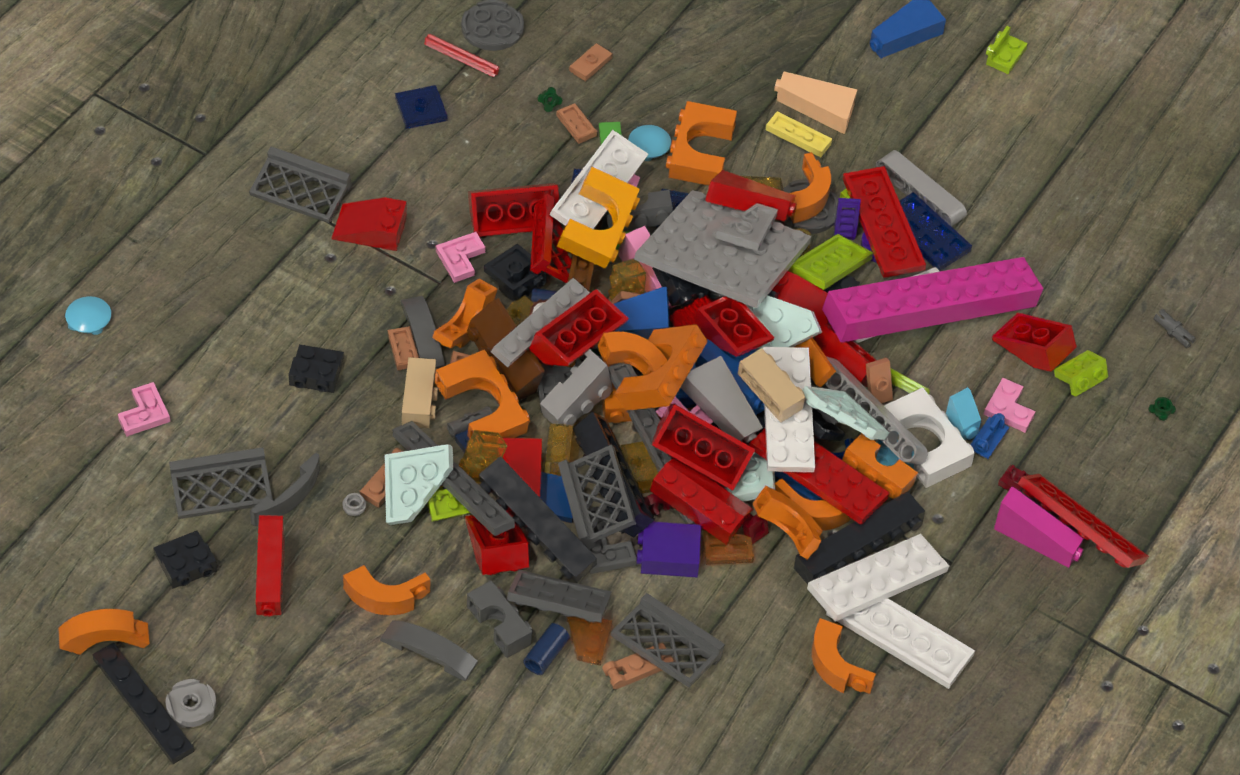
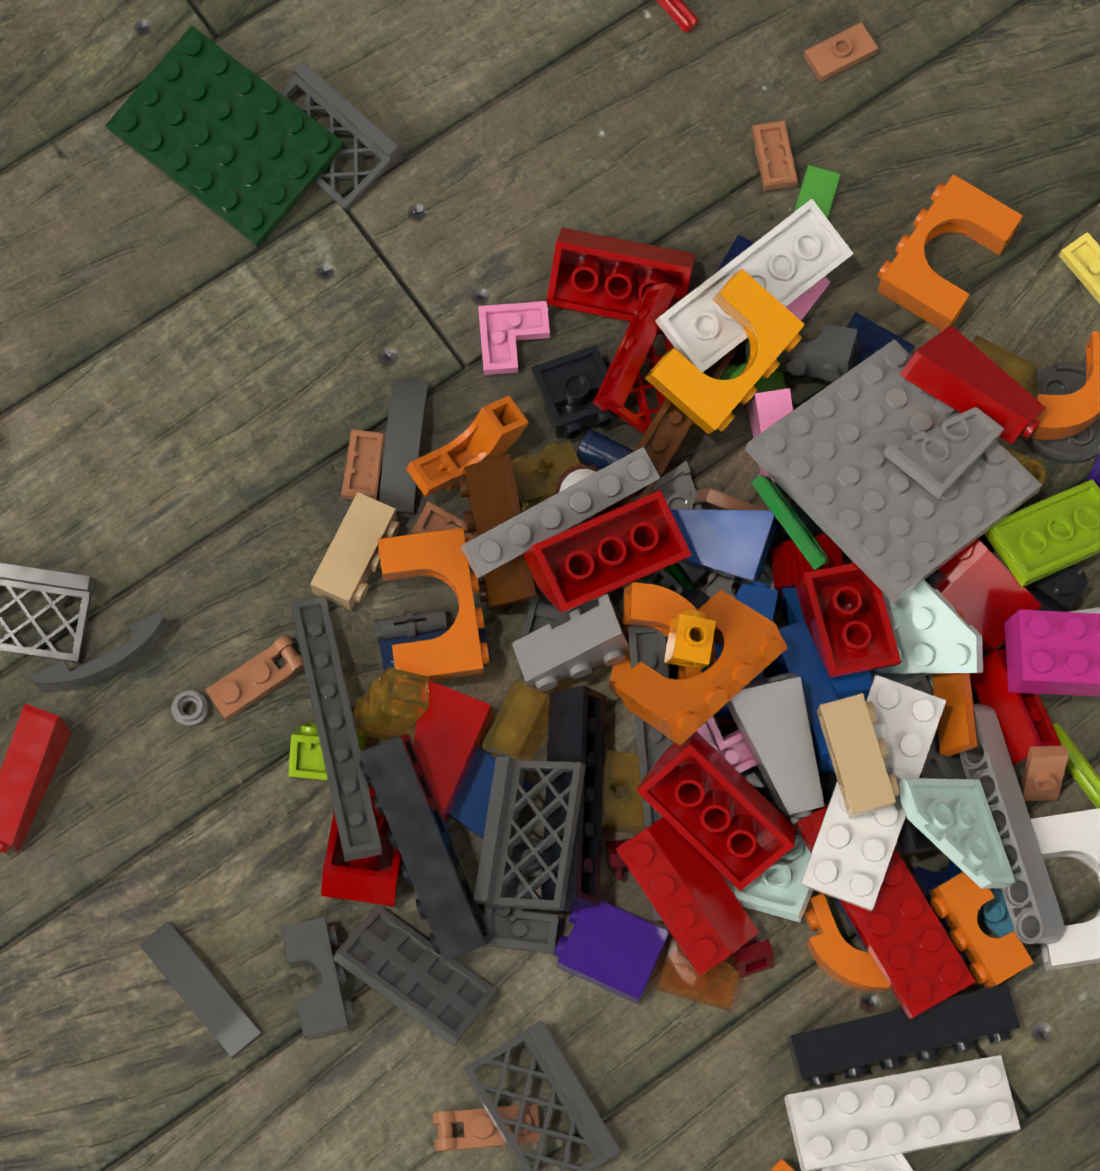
camera: 25 degrees right, 20 degrees up
black plate [289,344,344,393] -> none
red slope [332,197,407,251] -> none
orange arch [343,565,430,615] -> none
light aqua plate [385,444,453,525] -> none
clear blue plate [395,85,448,129] -> none
dark blue pin [523,623,570,675] -> none
dark green plate [537,87,563,112] -> none
clear orange wing [566,616,612,666] -> none
clear yellow brick [608,258,646,301] -> none
medium azure dish [628,125,671,161] -> none
orange arch [752,485,822,559] -> none
none -> dark green plate [105,25,345,248]
none -> light orange brick [664,610,716,670]
none -> green tile [751,475,831,570]

